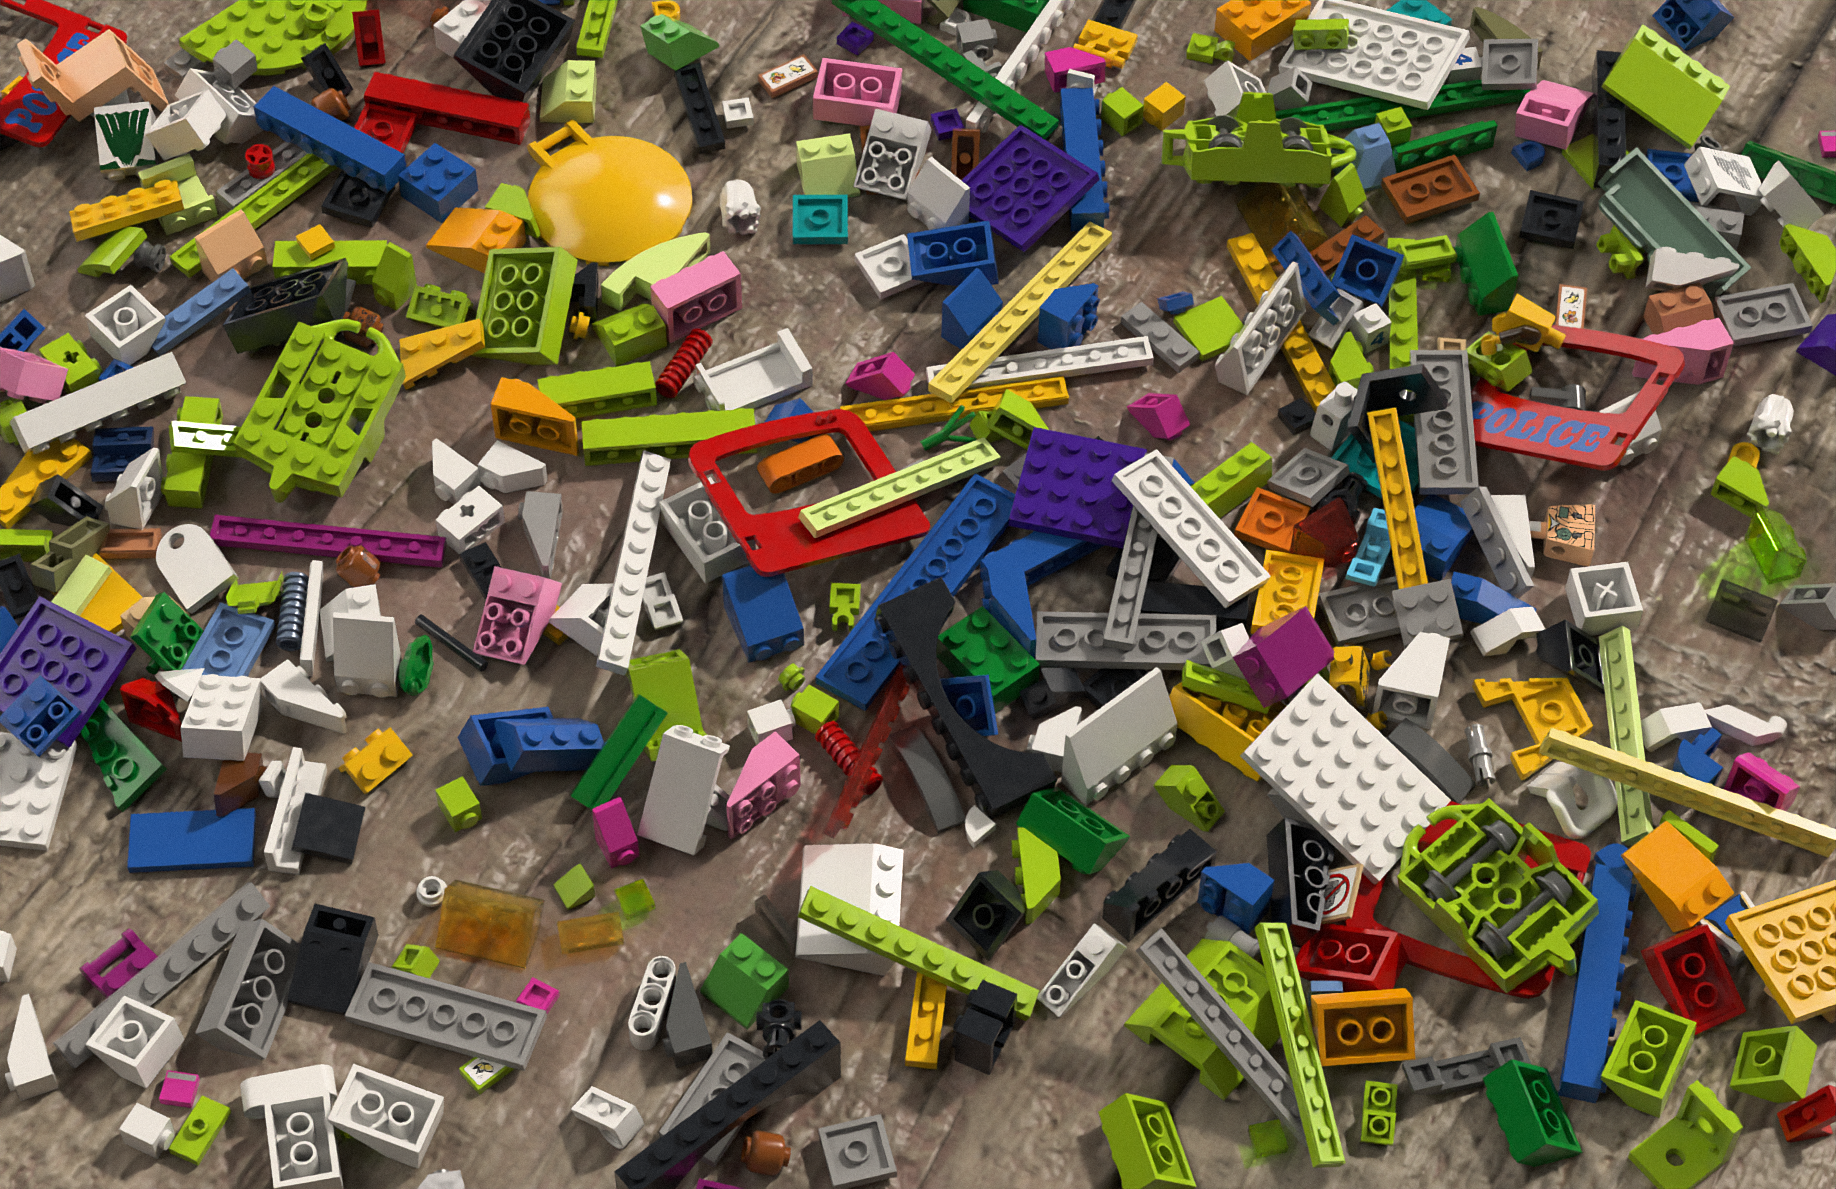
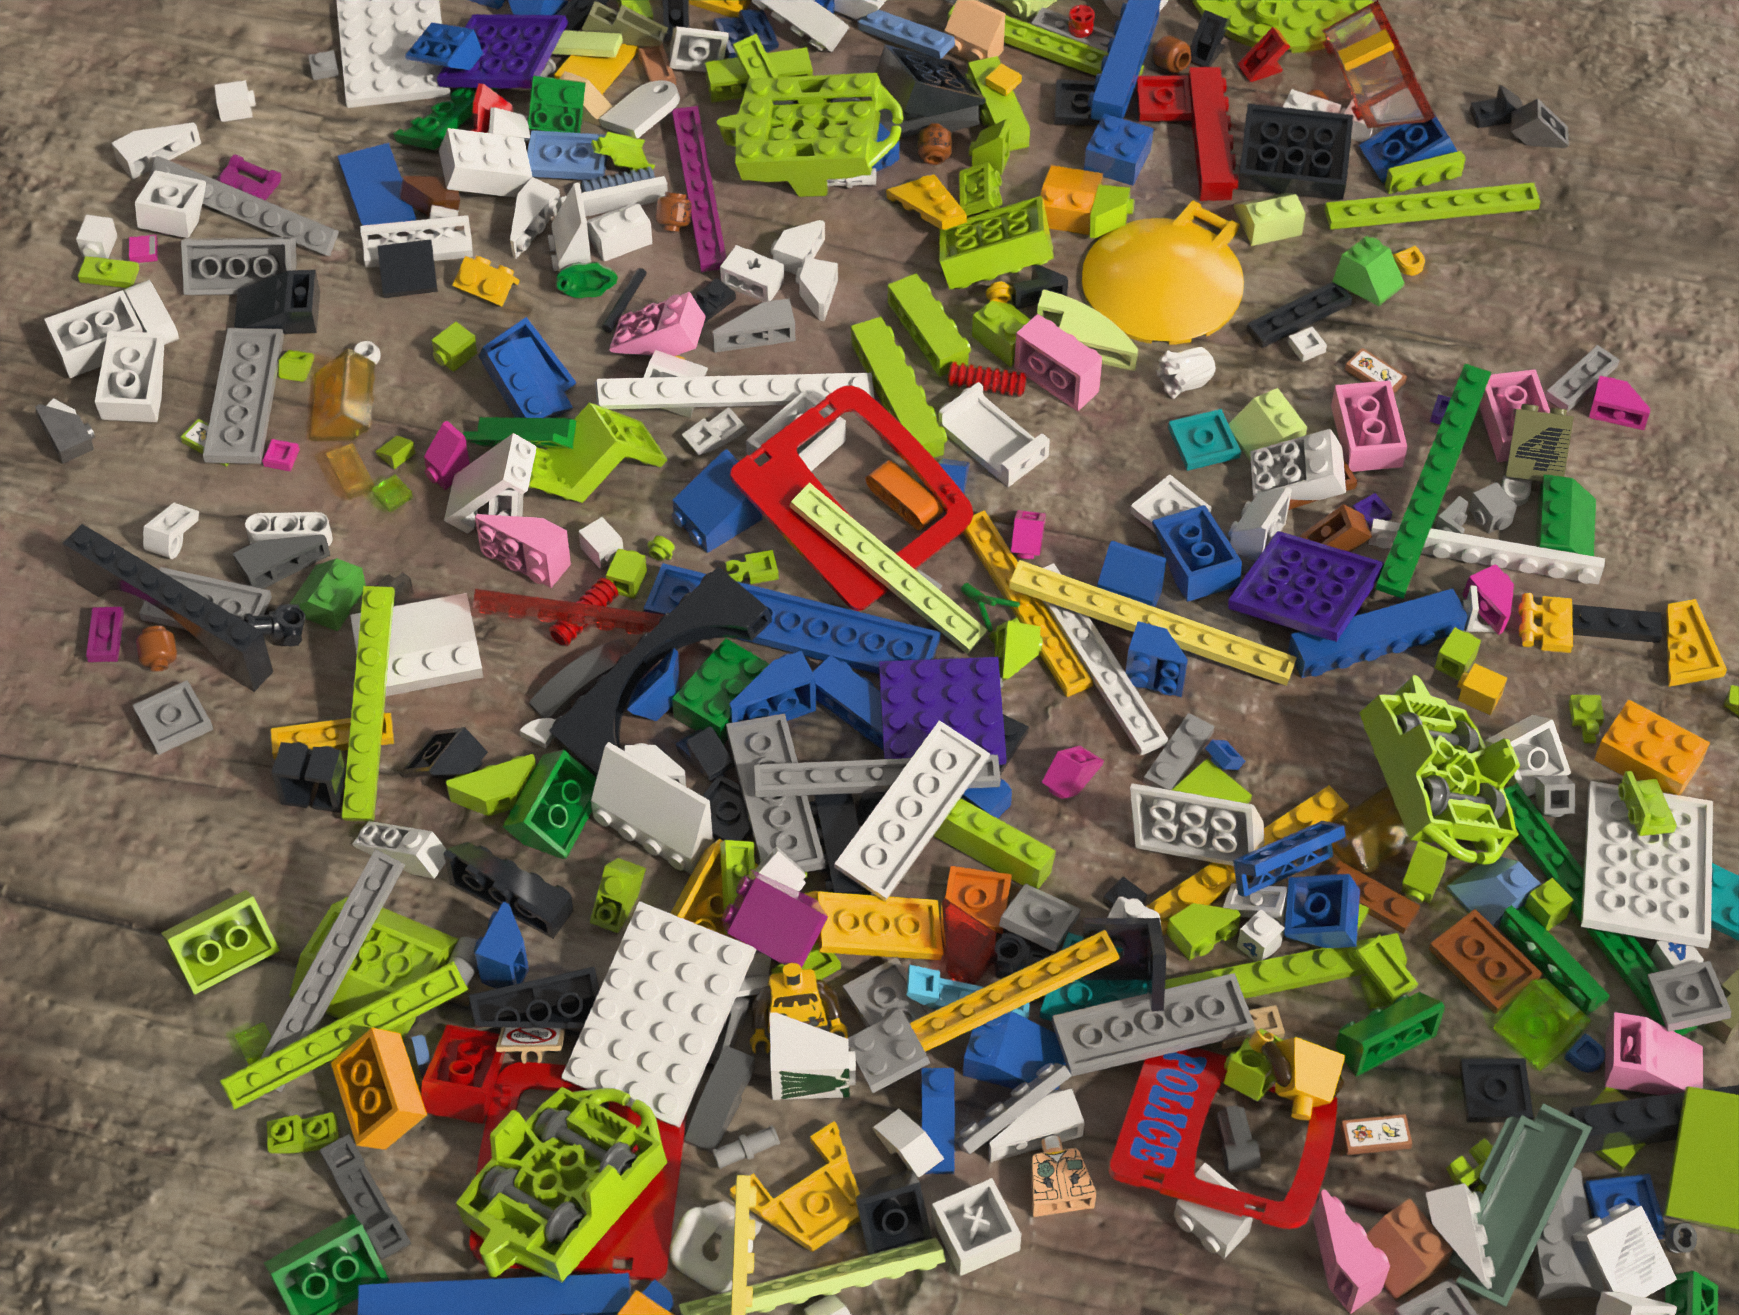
camera: 75 degrees right, 0 degrees up
light orange slope [491,377,579,456] -> none
none -> clear neon green slope [1493,978,1592,1071]

